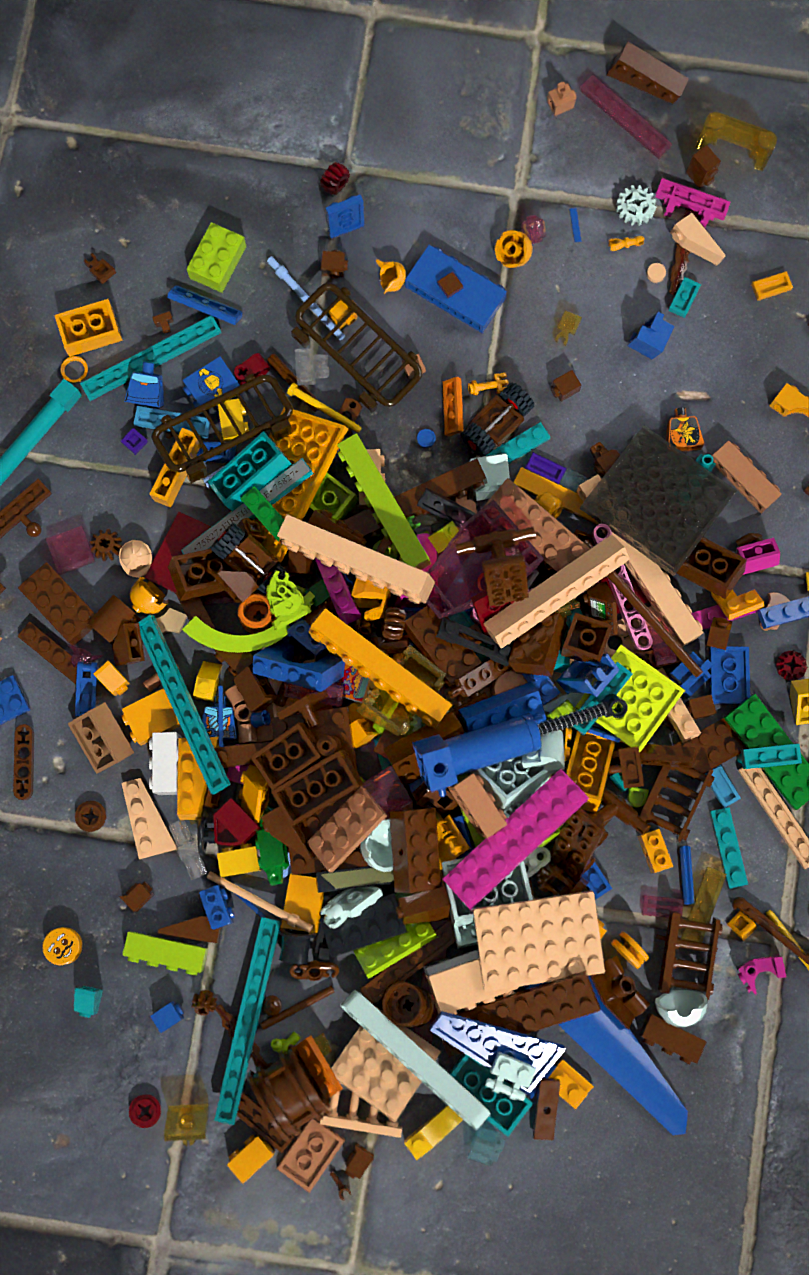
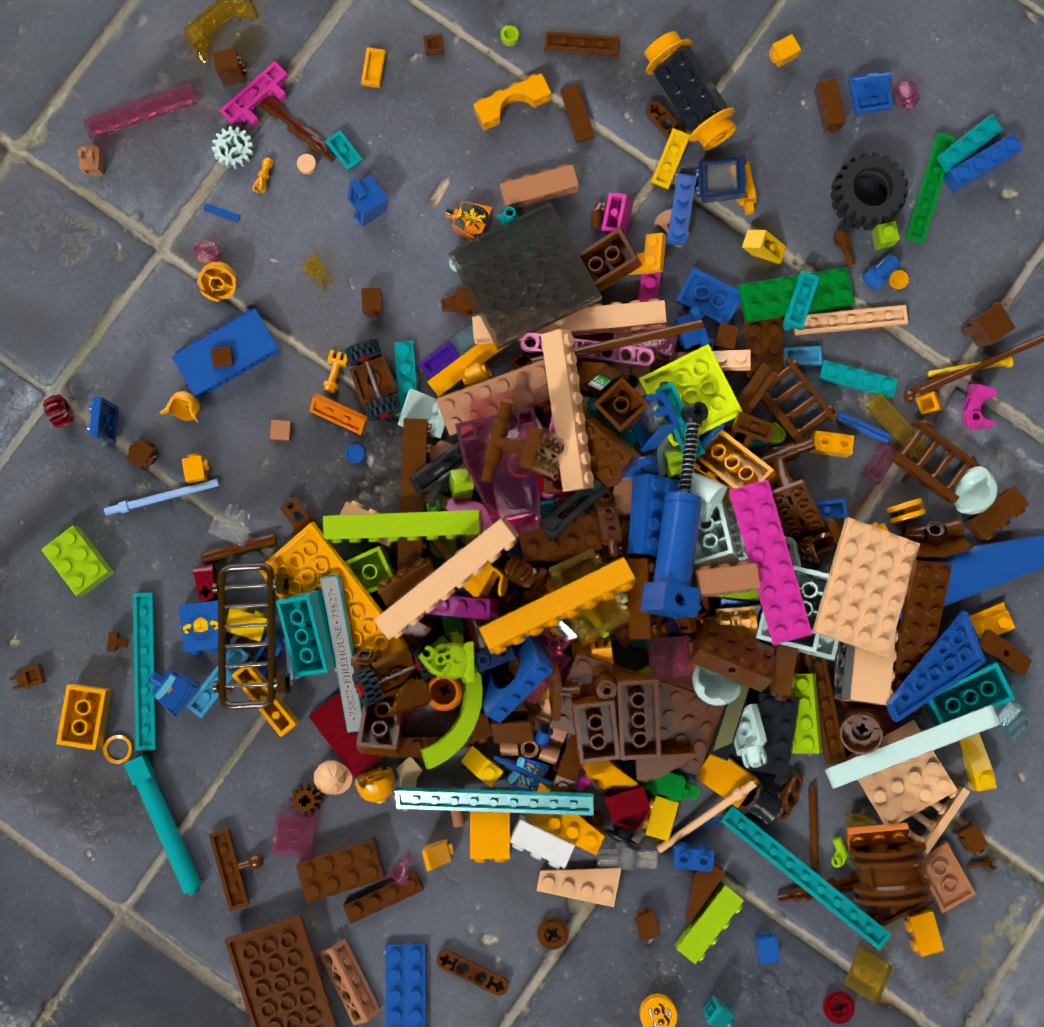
camera: 65 degrees left, 5 degrees up
medium nougat slope [68,702,134,774] -> none
blue plate [75,662,98,716] -> none
reddish brown brick [87,594,142,645] -> none
reddish brown slope [112,623,145,666] -> none
dark purple plate [121,428,148,455] -> none
blue tile [167,285,243,325] -> none
reddish brown gear [191,990,217,1016] -> none
green plate [240,486,285,542] -> none
reddish brown plate [262,995,282,1016] -> none
yellow bar [287,383,362,432] -> none
dark brown bar [291,283,422,413] -> none
nougat plate [307,786,387,872] -> none
light aqua plate [485,1052,537,1101] -> none
reddish brown wedge [606,42,689,104] -> none
light nougat slope [670,213,726,265] -> none
reddish brown brick [707,617,733,650] -> none
dark red gear [776,650,808,681] -> none

